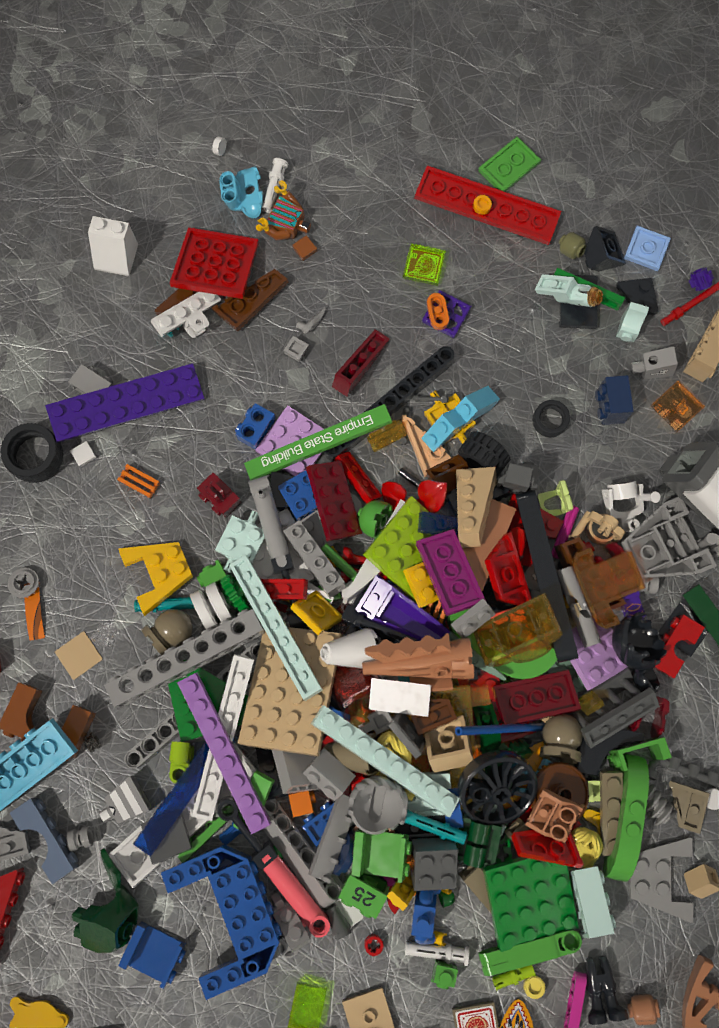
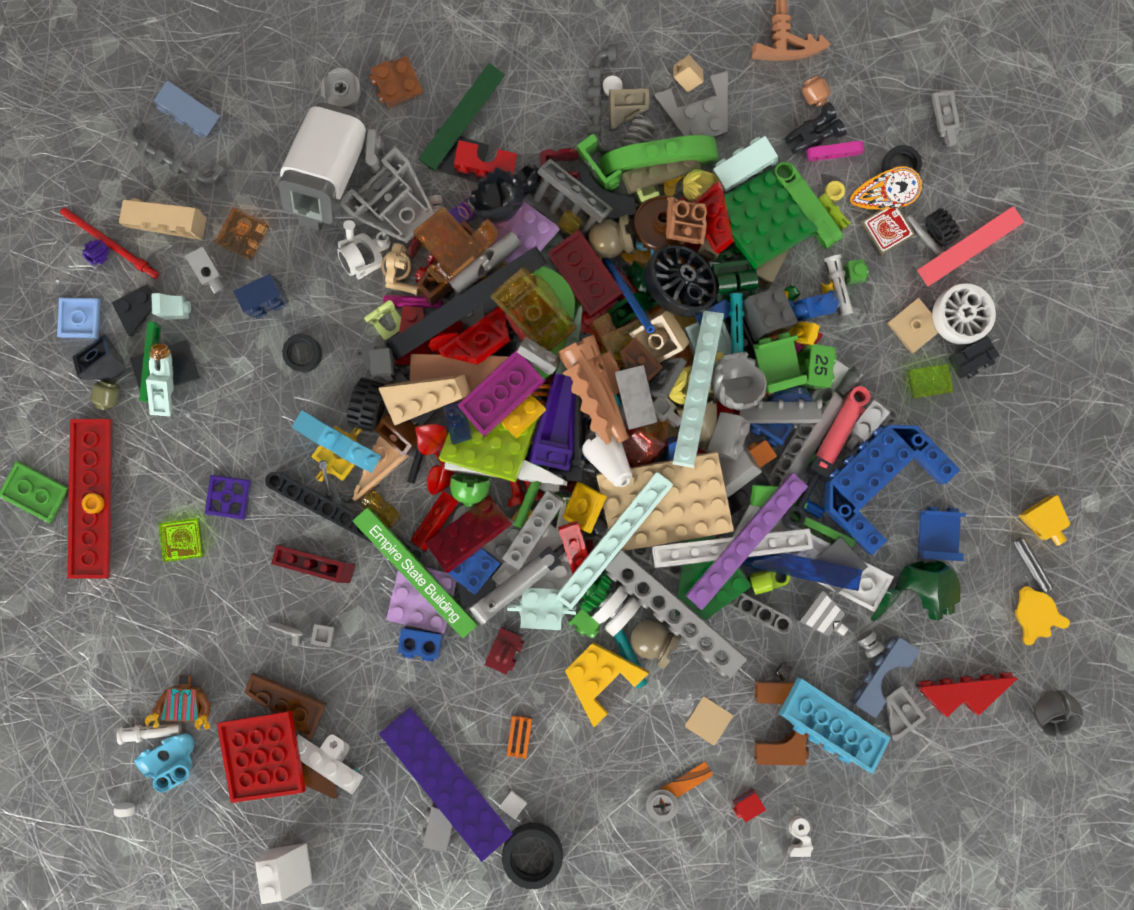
camera: 105 degrees left, 10 degrees up
dark orange tile [292,235,317,261] -> none
red bush [364,934,383,956] -> none
orange plate [427,293,449,330] -> none

